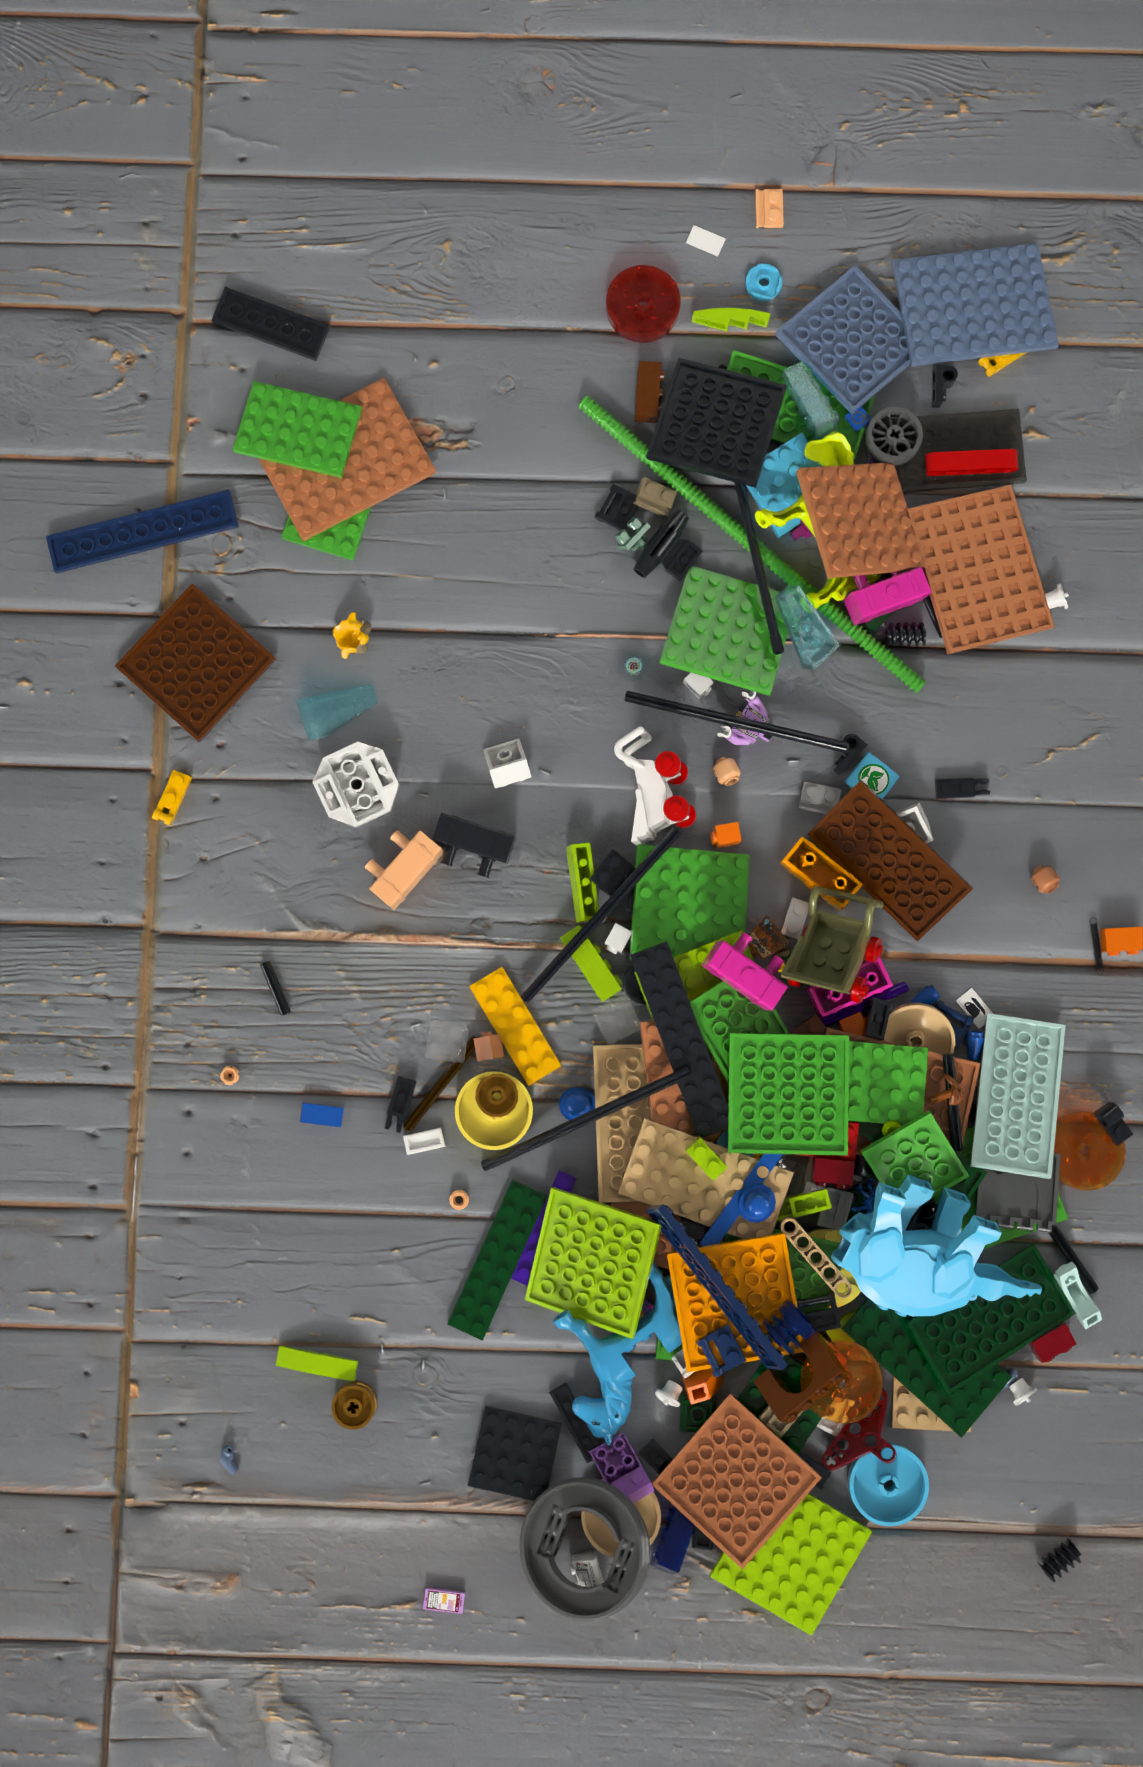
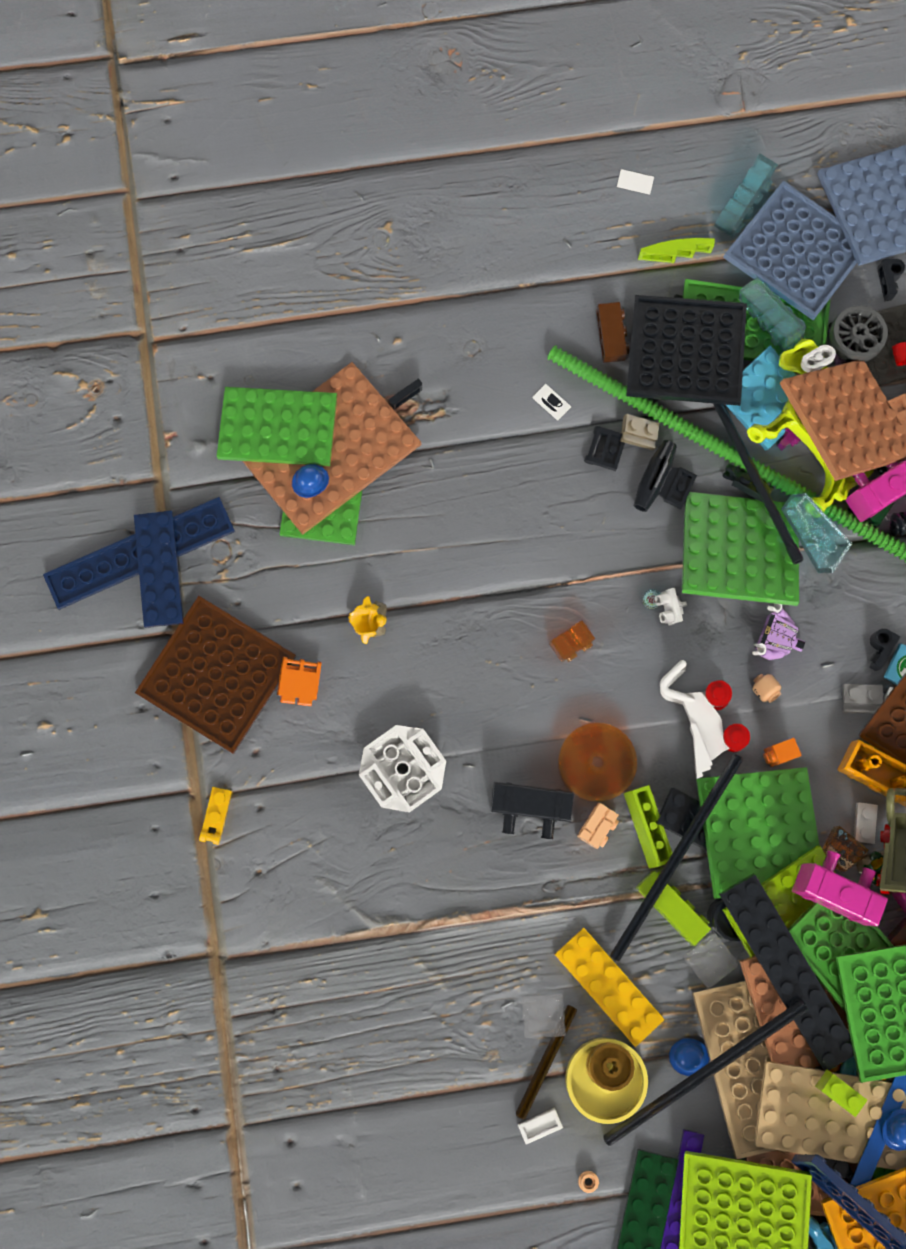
camera: 15 degrees left, 5 degrees down
black plate [211,287,330,361] -> none
light nougat plate [220,1066,239,1085] -> none
black axle [260,961,291,1016] -> none
clear light blue wedge [296,684,378,741] -> none
blue slope [300,1103,344,1127] -> none
light nougat piece [365,830,444,910] -> none
black hinge [385,1076,417,1133] -> none
nougat brick [474,1031,504,1062] -> none
white slope [483,739,531,788] -> none
white brick [604,923,631,955] -> none
clear red piece [606,265,681,343] -> none
sand green hips [615,517,651,551] -> none
black axle [624,691,849,753] -> none
white brick [683,673,713,699] -> none
medium azure tile [745,263,782,301] -> none
light nougat plate [755,189,784,228] -> none
blue tile [844,406,871,433] -> none
none -> dark blue plate [134,510,184,628]
none -> orange plate [277,656,322,706]
none -> blue hat [292,464,329,498]
none -> black tile [388,378,422,410]
none -> white sticker [532,384,571,421]
none -> clear orange brick [549,620,595,663]
none -> clear orange piece [558,723,637,802]
none -> light nougat brick [577,802,619,849]
none -> white hips [654,588,687,626]
none -> clear light blue wedge [714,153,778,238]
none -> black plate [722,464,774,502]
none -> white plate [801,345,836,373]

